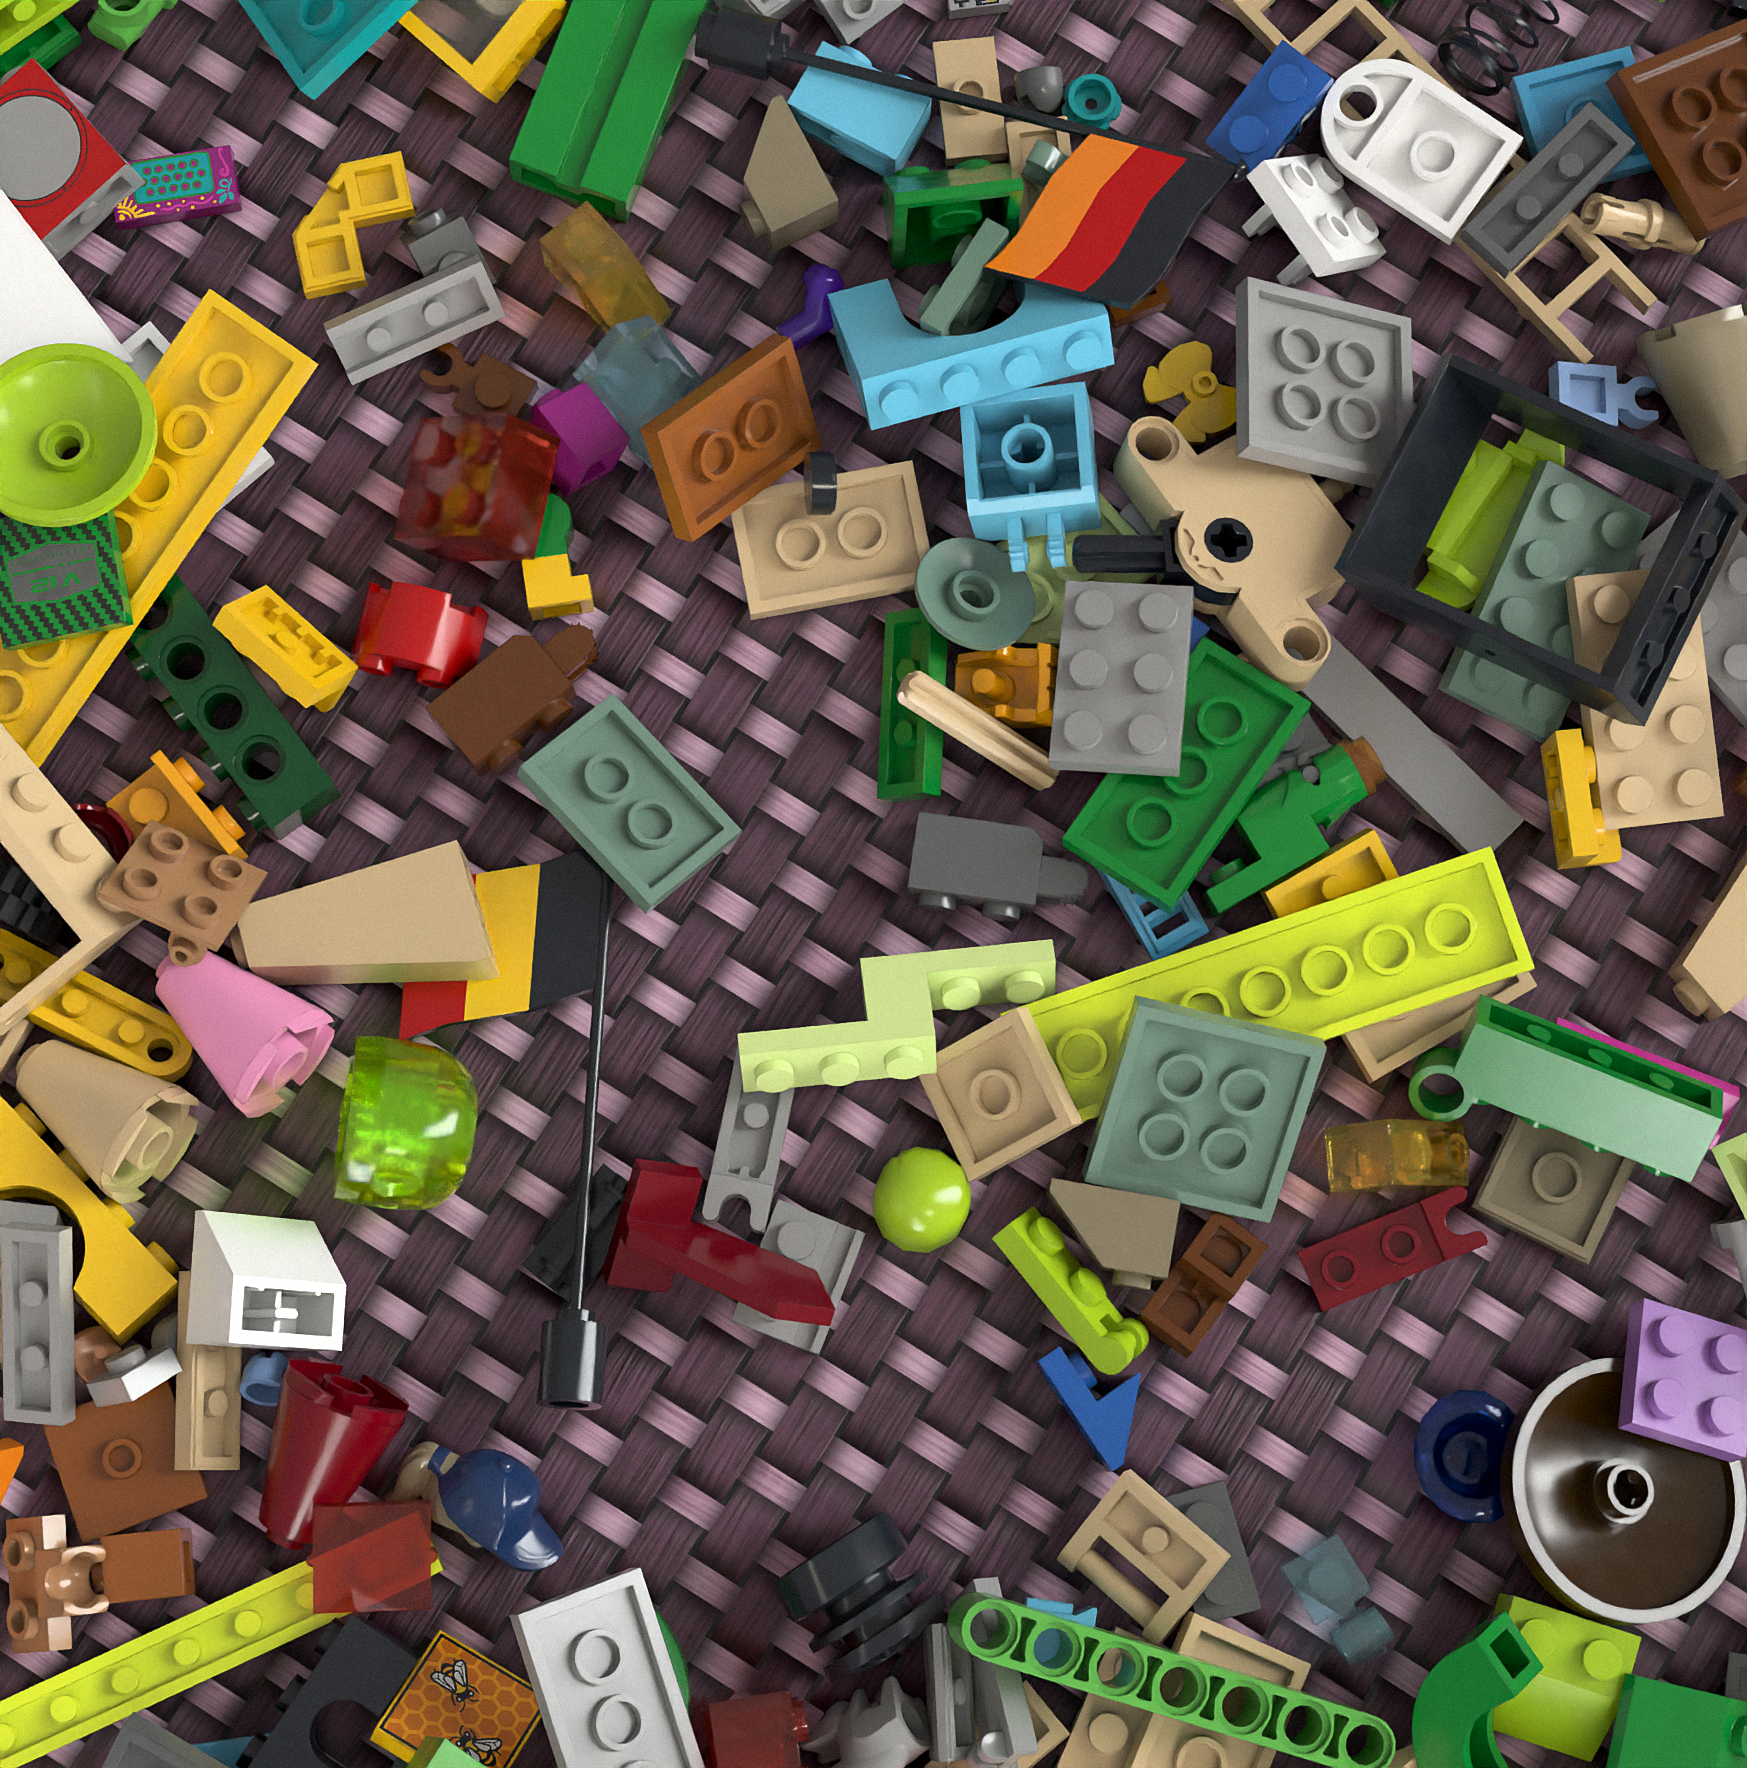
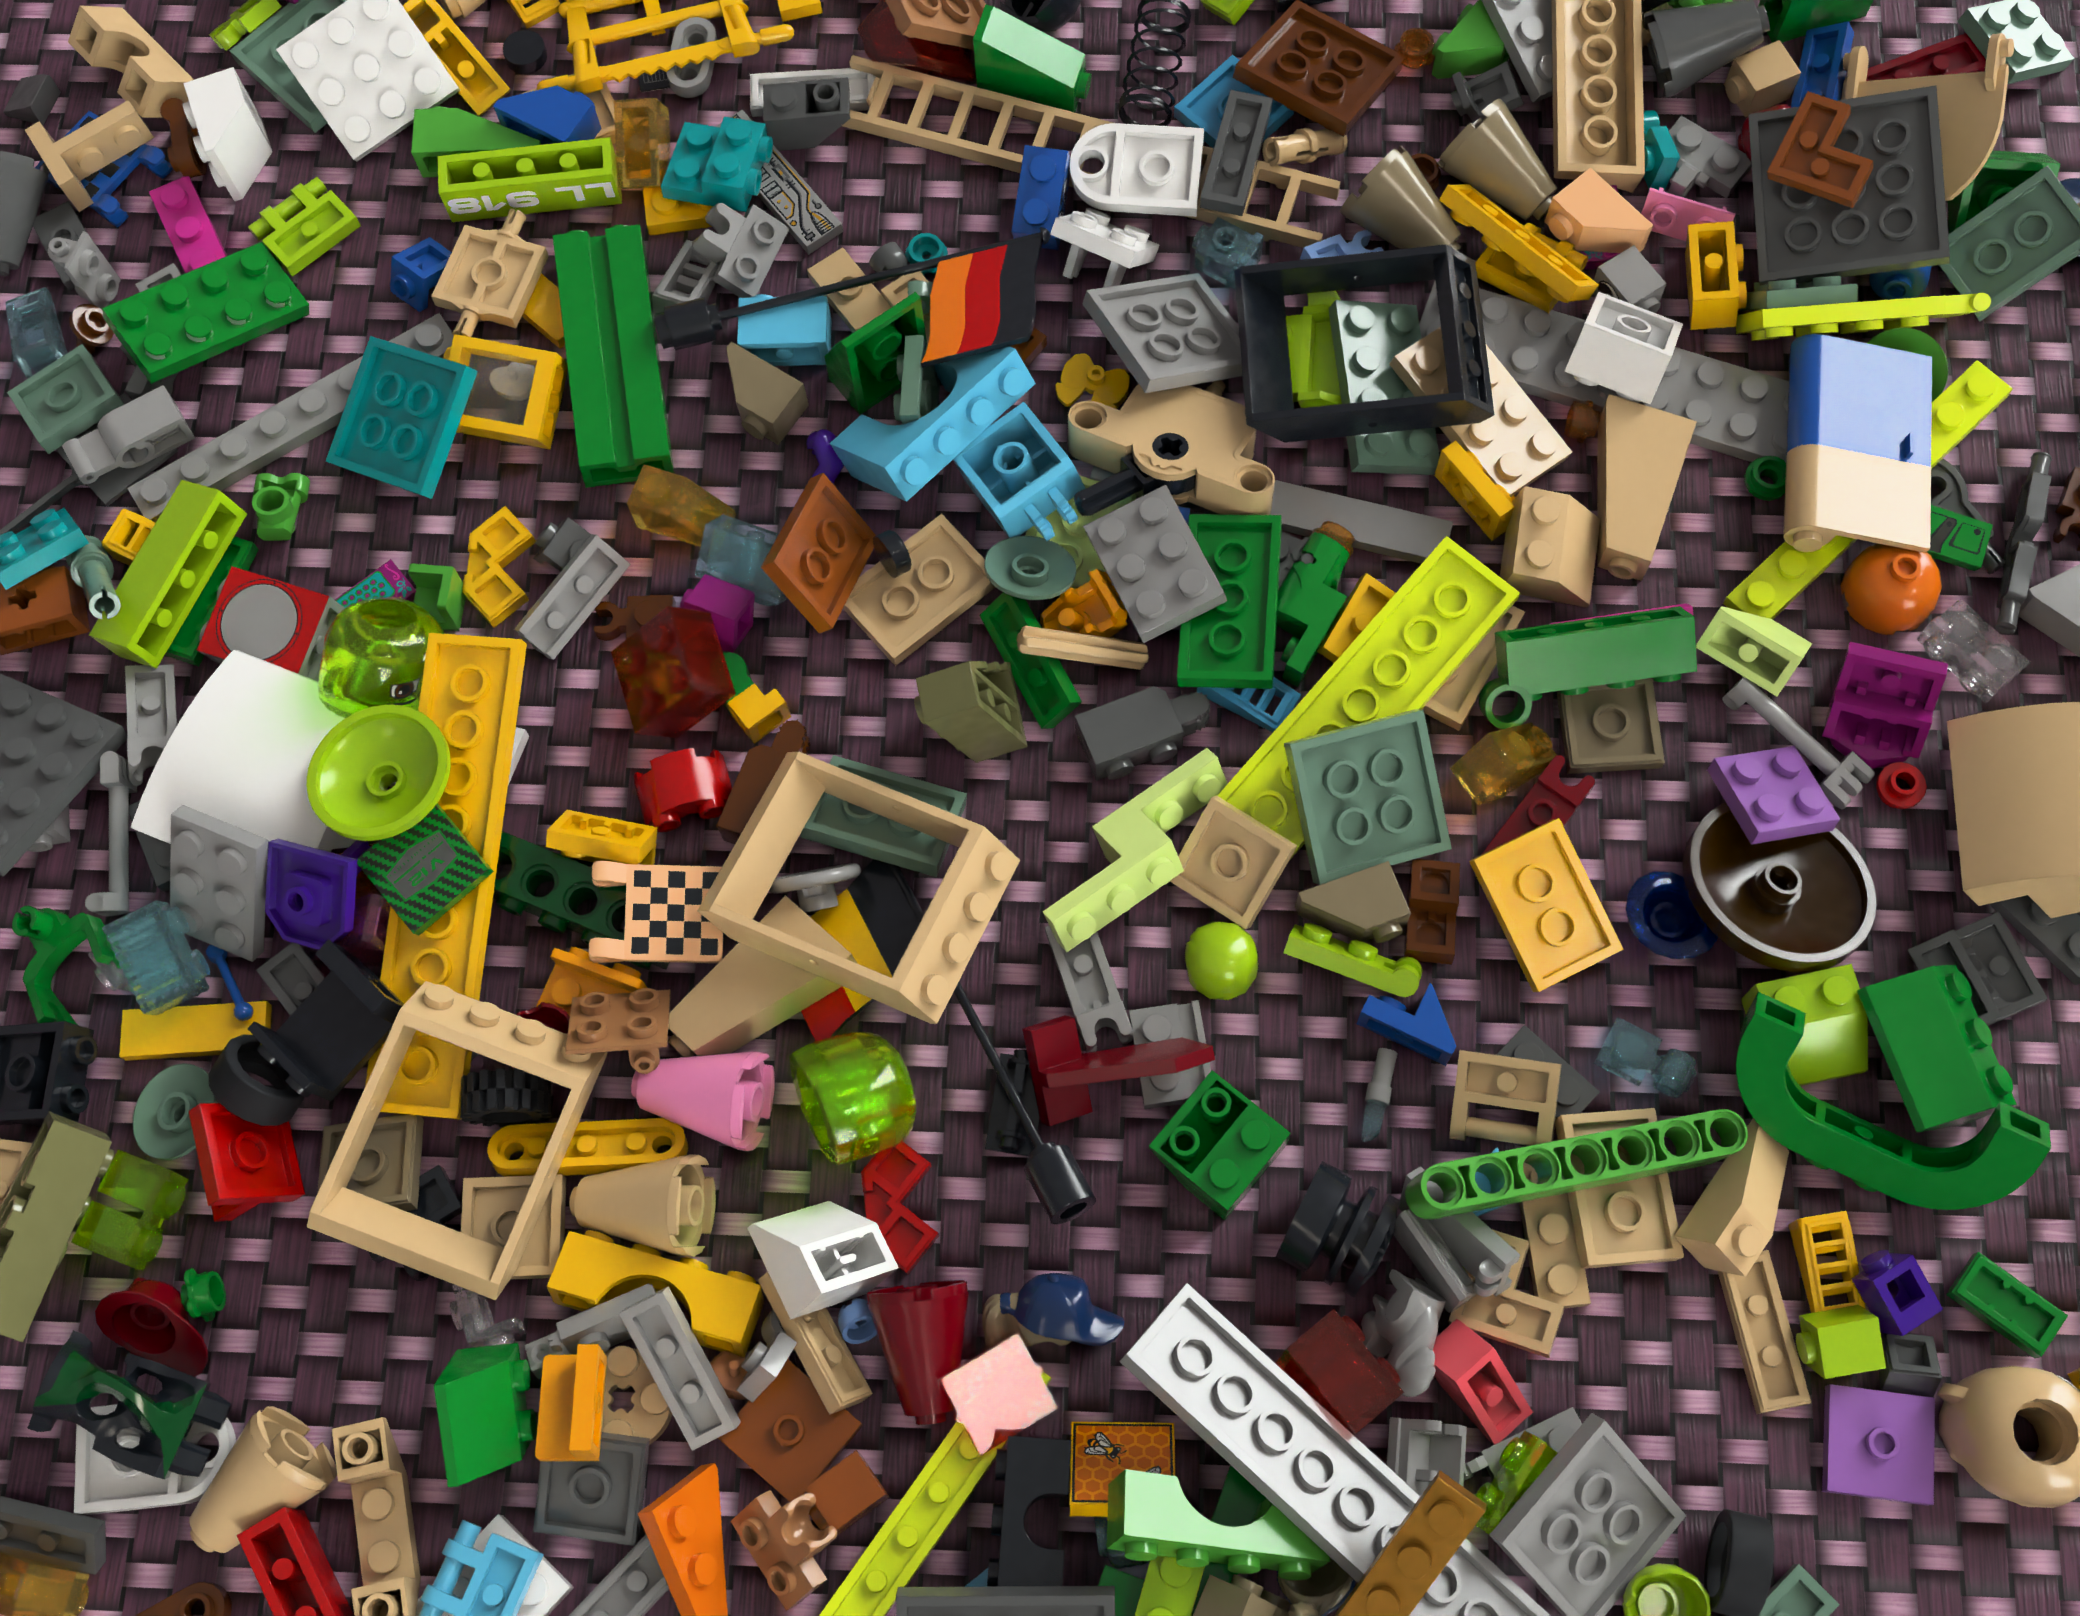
camera: 20 degrees left, 10 degrees down
none -> clear neon green piece [318,597,444,718]
none -> bright green panel [408,564,466,631]
none -> light nougat flag [589,861,723,963]
none -> tan window [697,752,1020,1024]
none -> light grey piece [769,863,861,912]
none -> red tile [861,1133,939,1275]
none -> olive wedge [914,661,1028,763]
none -> green slope [1149,1070,1291,1220]
none -> clear light blue brick [1192,217,1264,290]
none -> light grey piece [1361,1048,1398,1142]
none -> yellow plate [1469,818,1624,992]
none -> tan slope [1500,486,1601,608]

